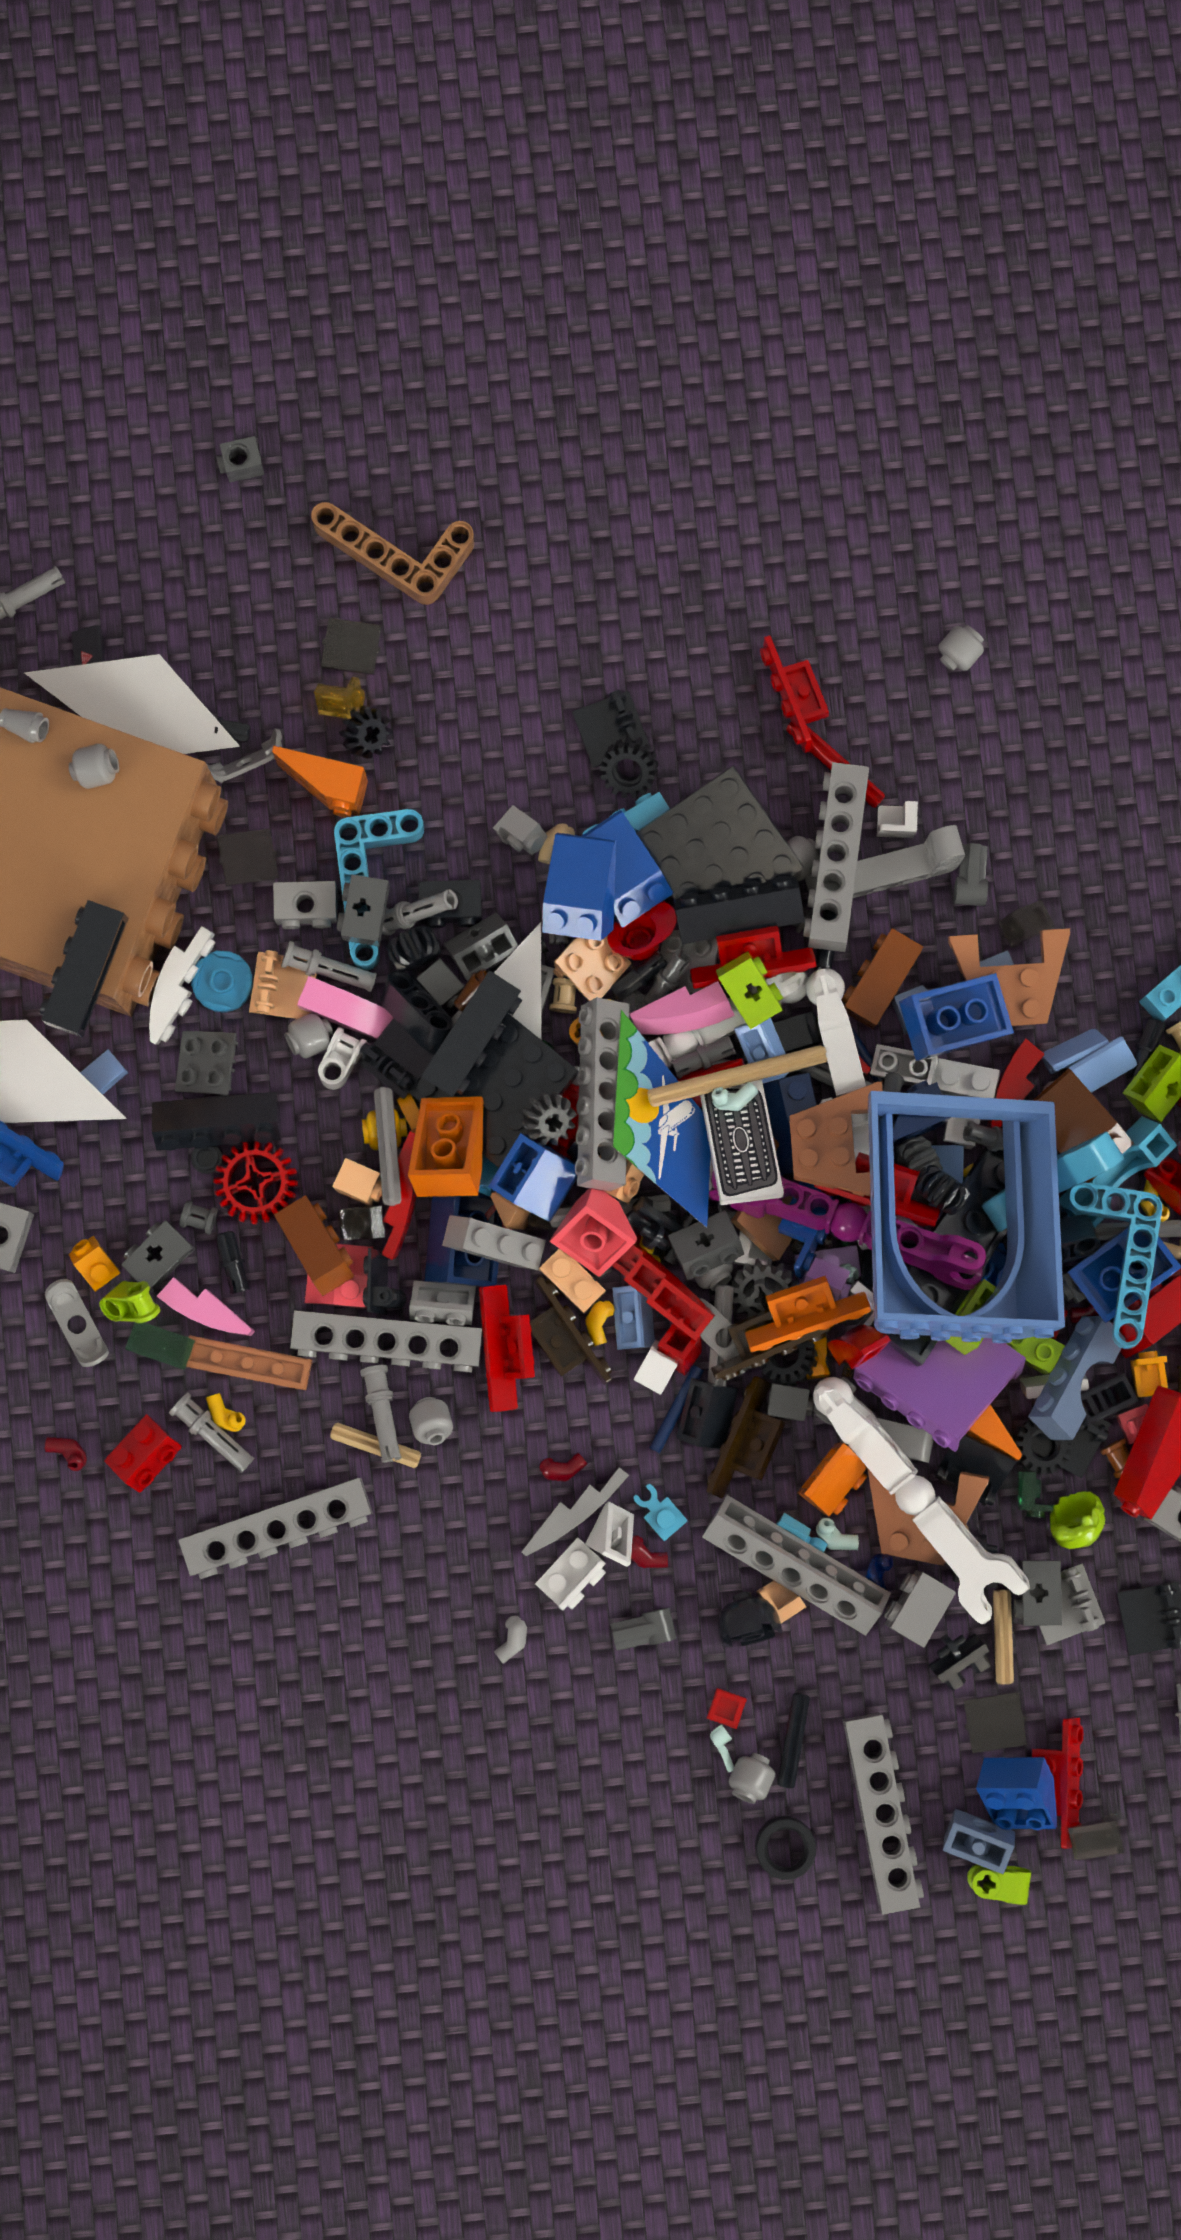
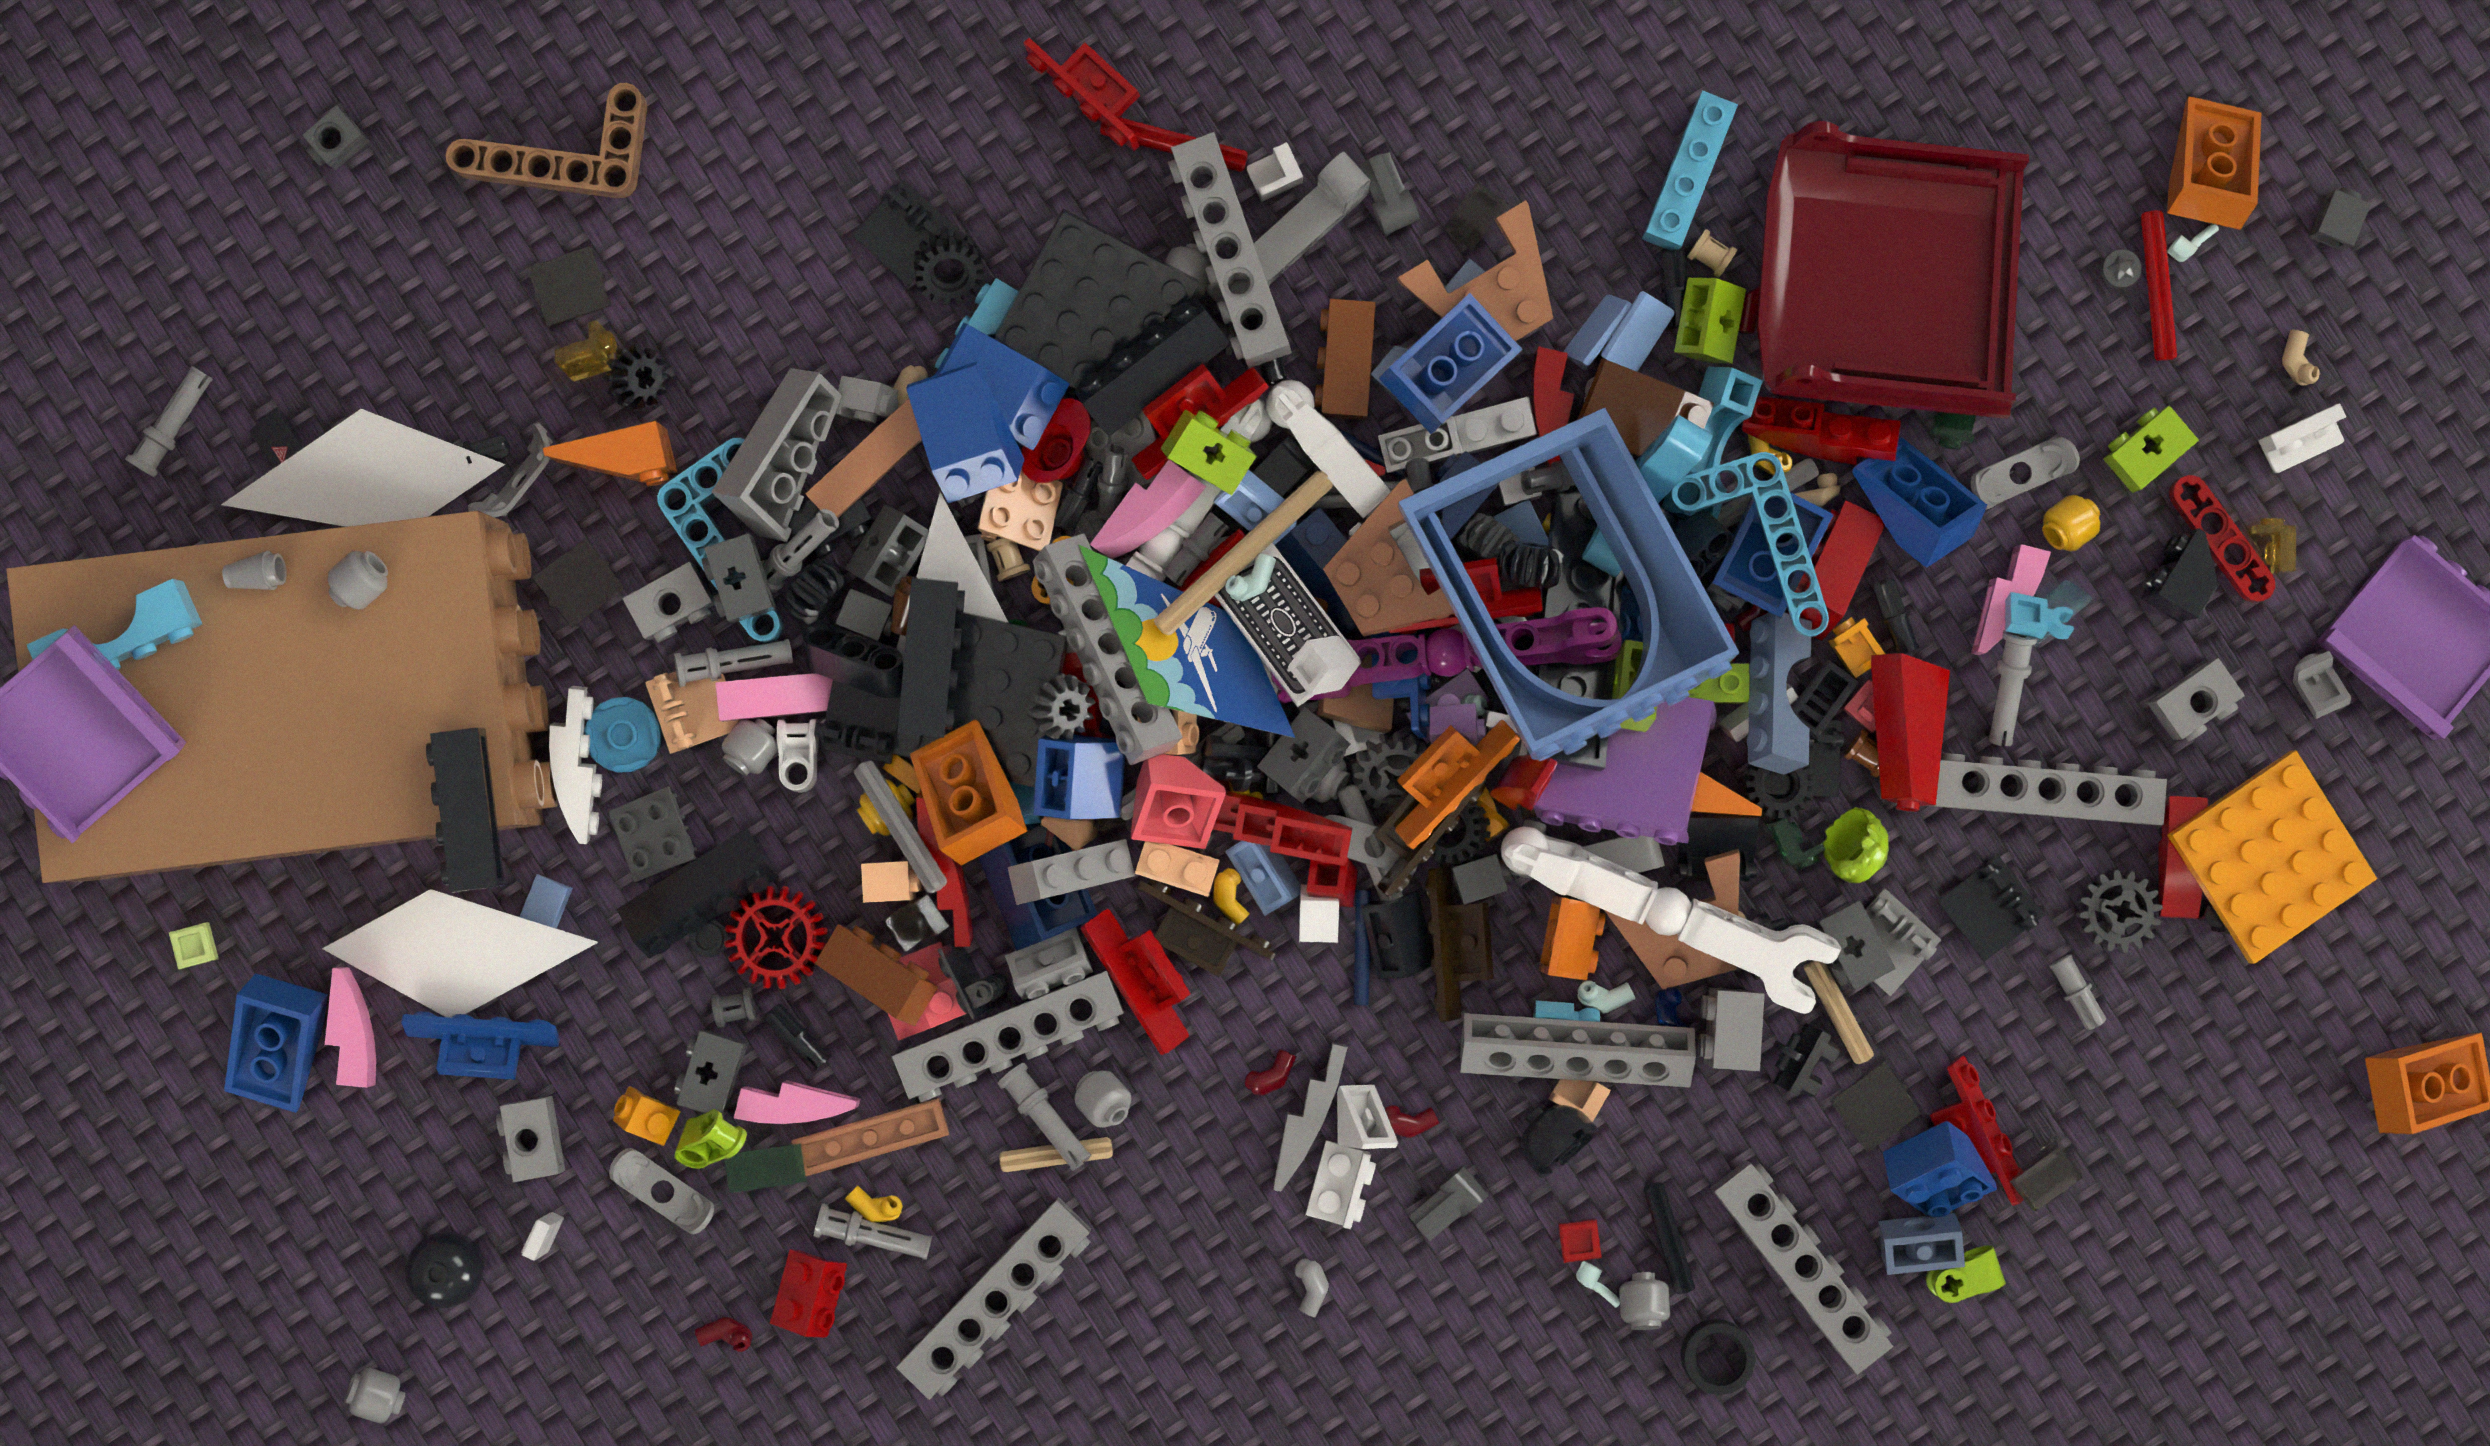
camera: 25 degrees left, 5 degrees up
medium azure plate [633,1484,688,1541] -> none
none -> light grey wedge [712,368,842,542]
none -> nougat tile [806,398,922,518]
none -> white panel [1288,636,1360,696]

